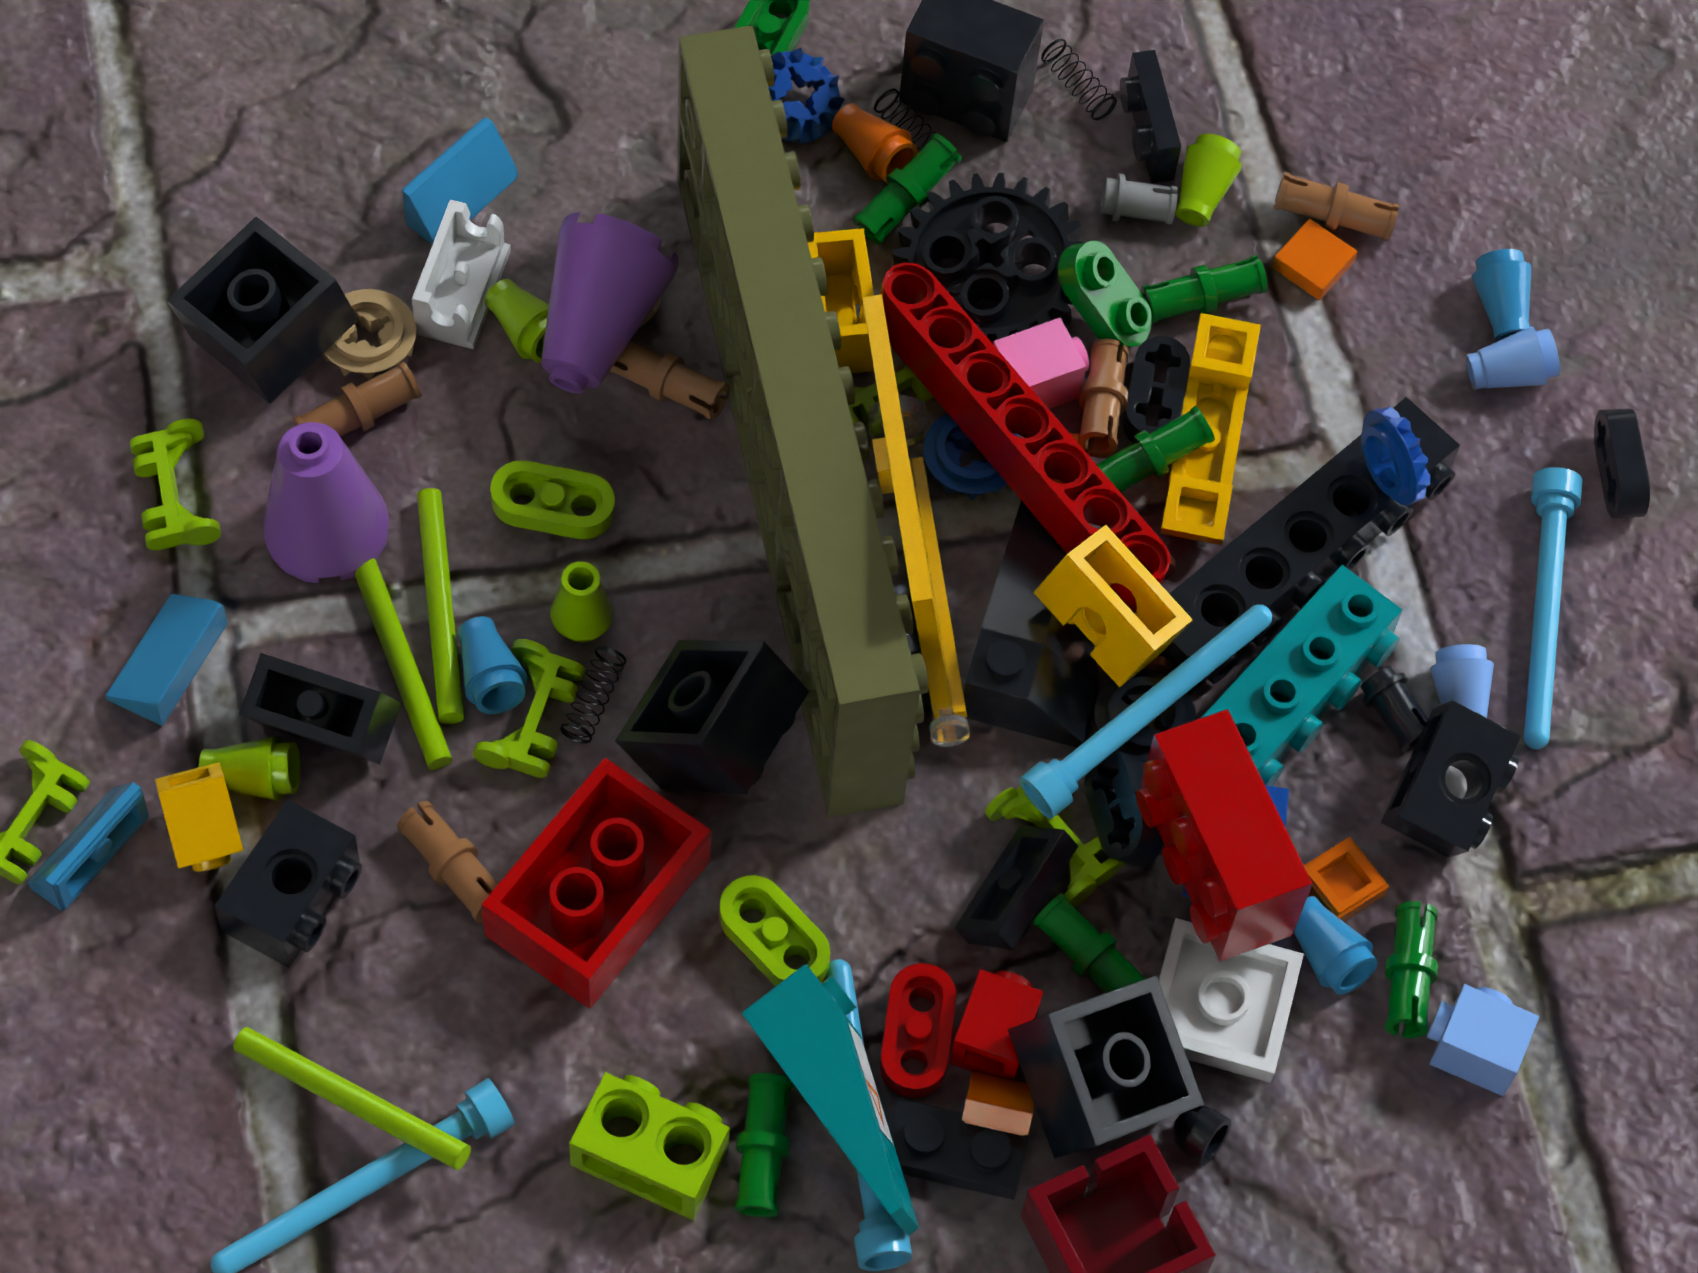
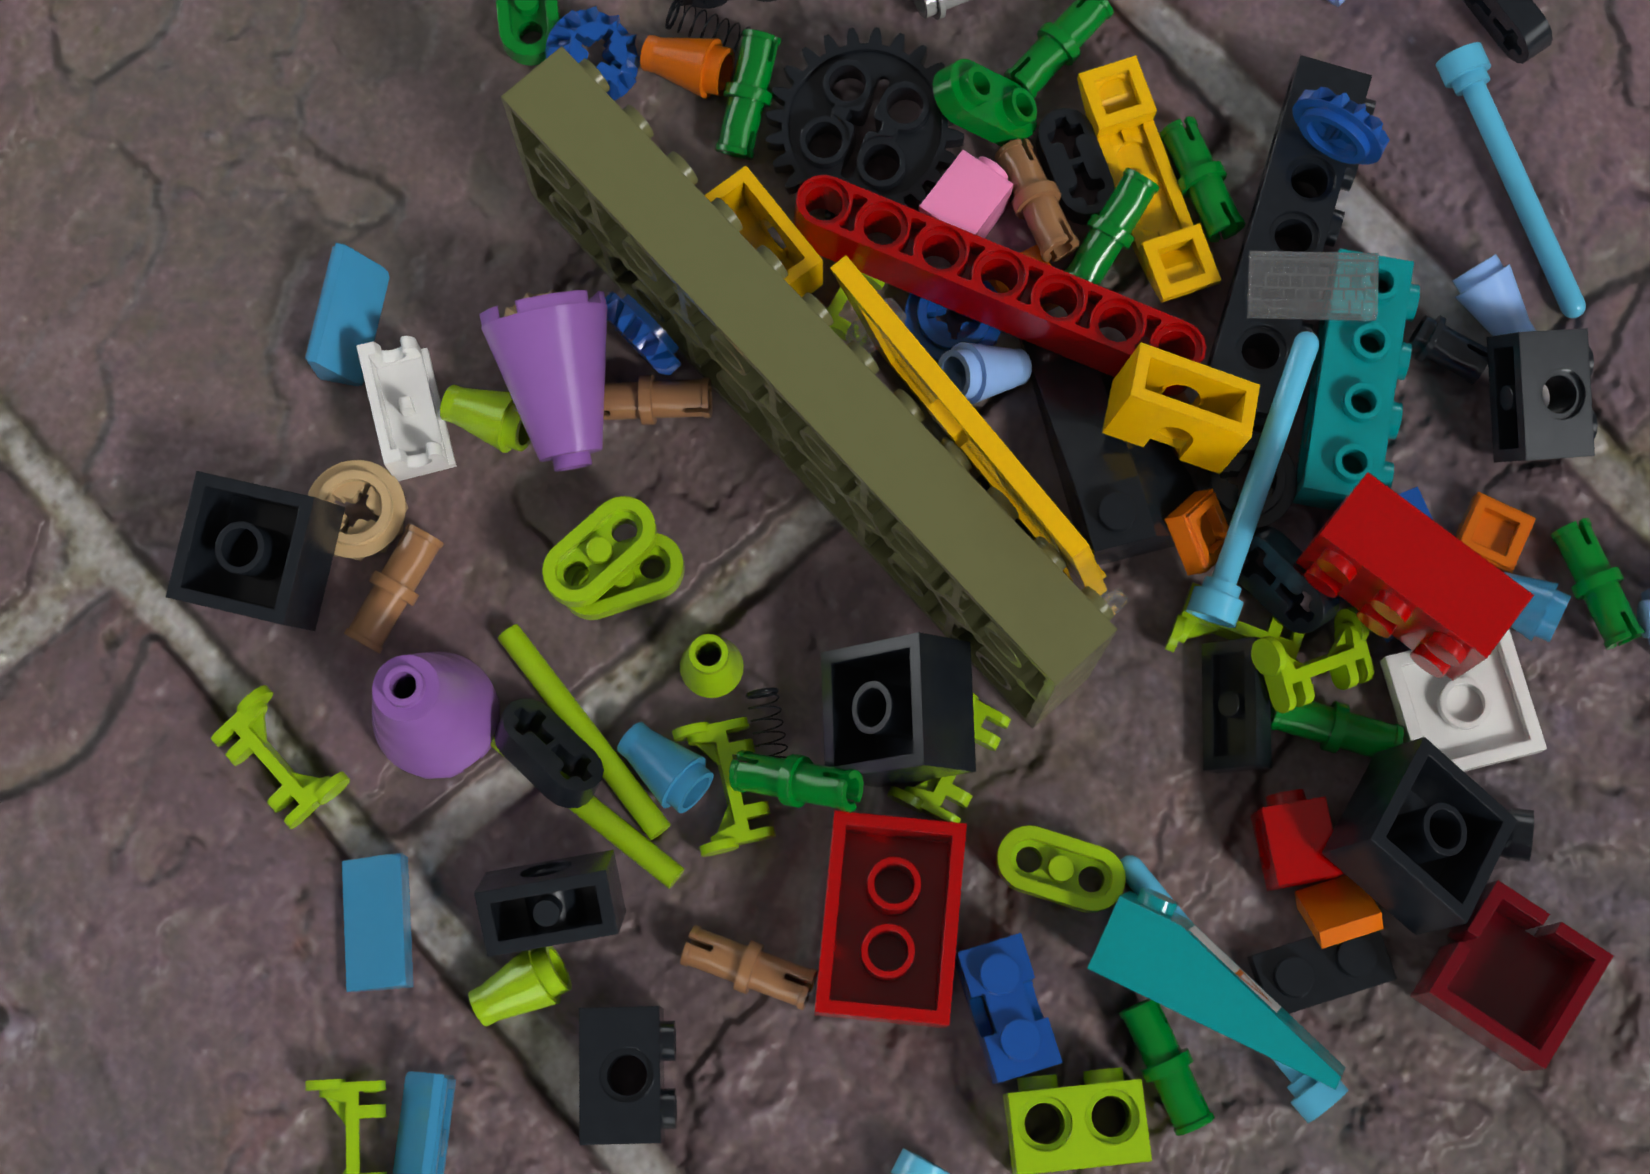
camera: 25 degrees left, 15 degrees up
yellow brick [155,762,244,872] -> none
red plate [880,963,956,1098] -> none
none -> black beam [494,699,604,808]
none -> lime plate [542,496,657,607]
none -> blue gear [605,291,681,375]
none -> green pin [729,750,864,813]
none -> lime piece [887,693,1011,823]
none -> light blue cone [938,342,1032,405]
none -> blue brick [955,933,1063,1084]
none -> green pin [1160,116,1246,243]
none -> orange tile [1165,488,1229,576]
none -> clear tile [1247,251,1379,321]
none -> lime piece [1251,607,1374,713]

